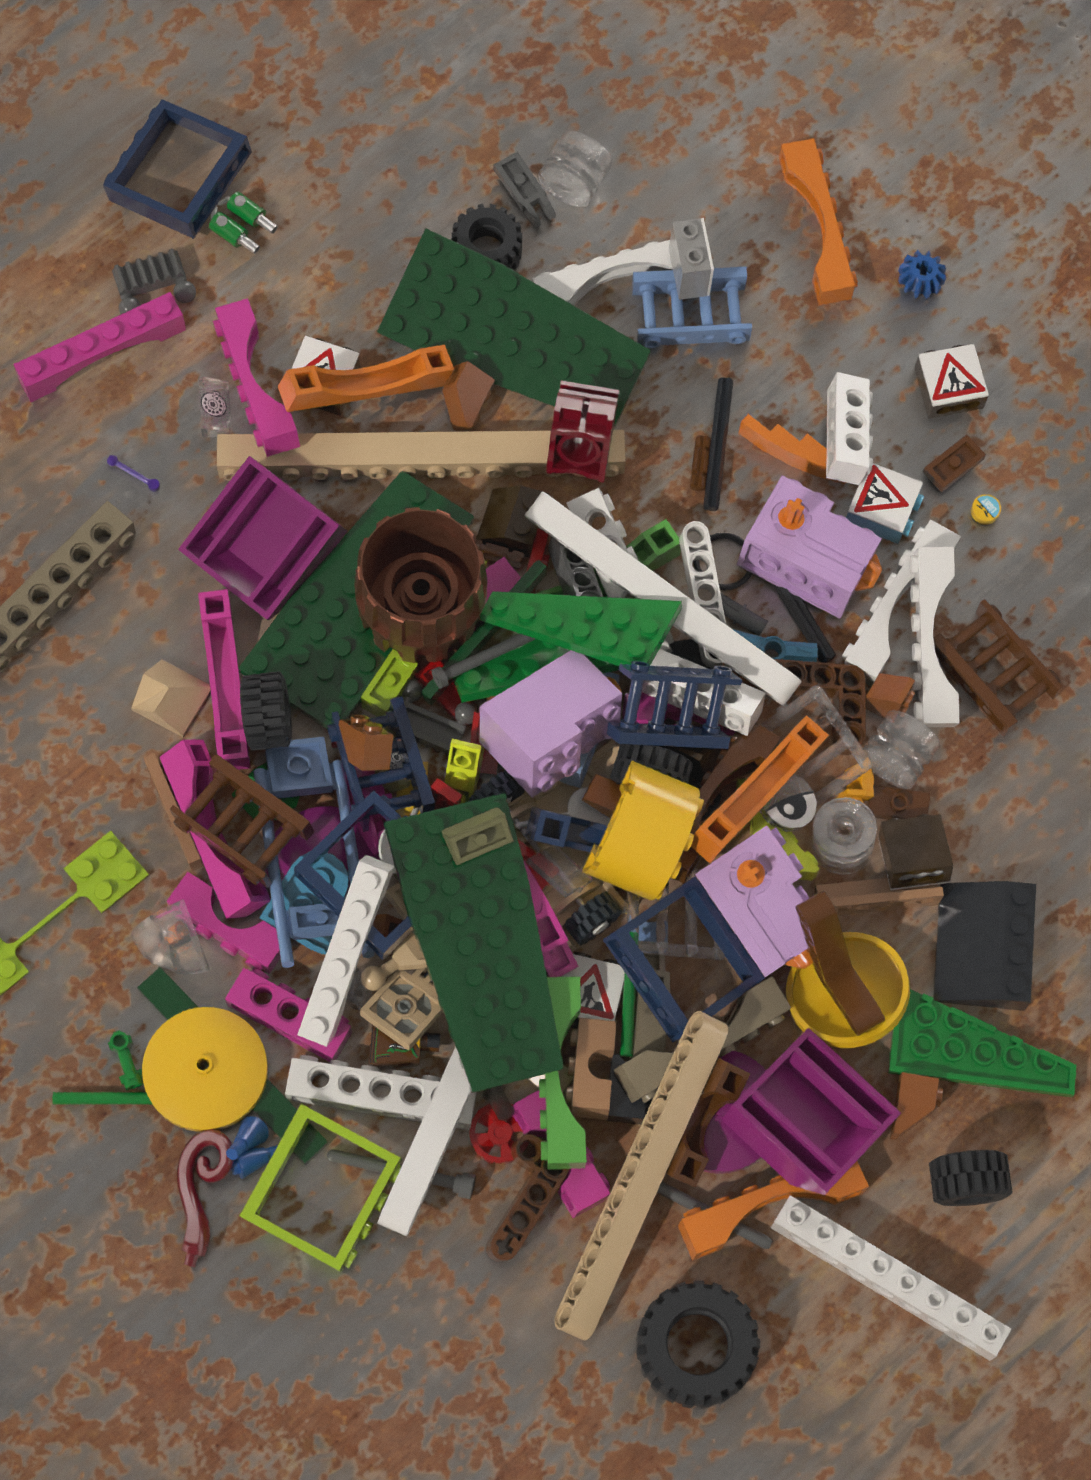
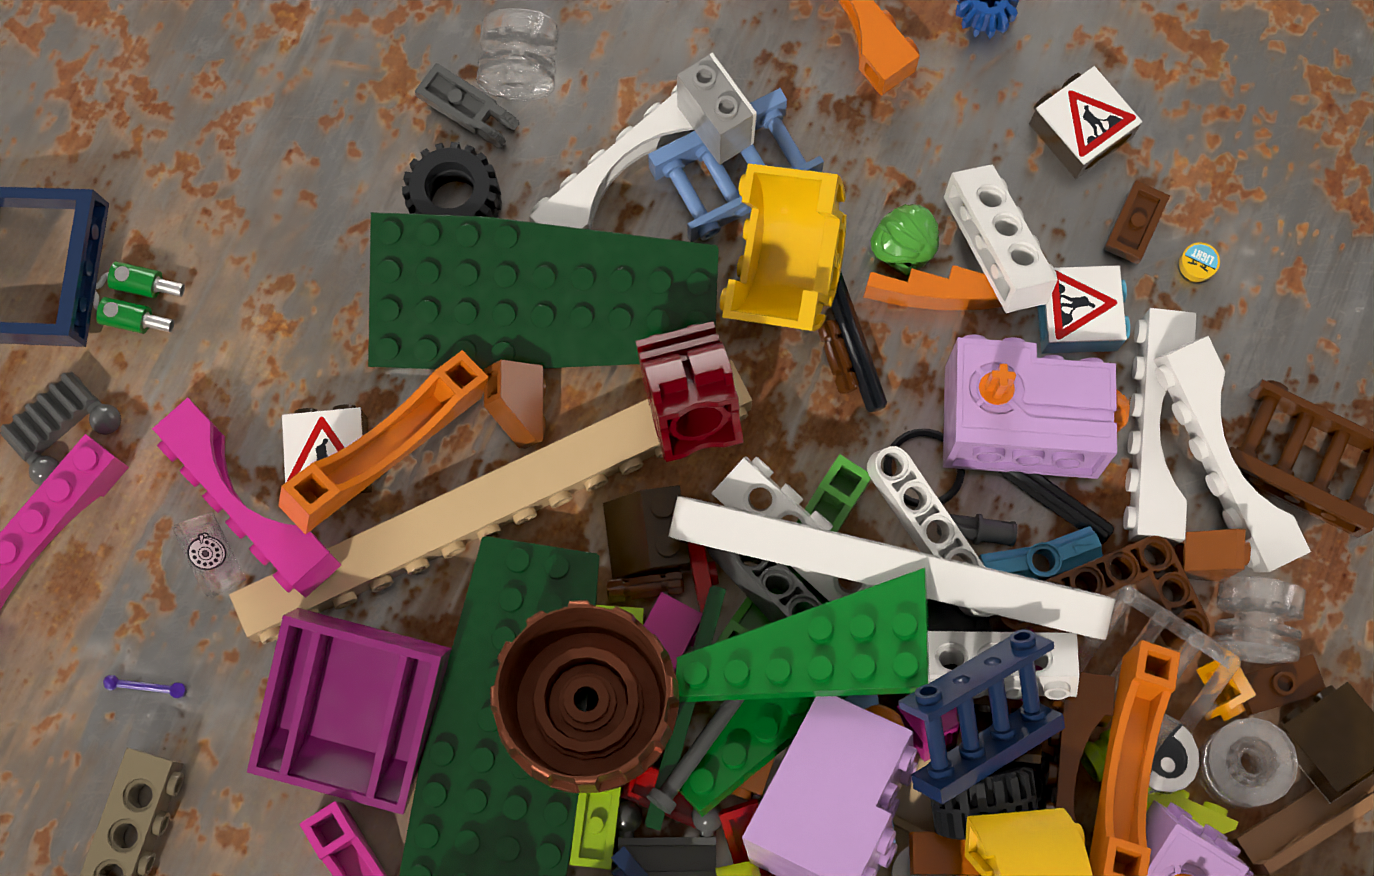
camera: 20 degrees left, 5 degrees up
none -> yellow cylinder [720,163,847,331]
none -> bright green hair [870,204,939,276]

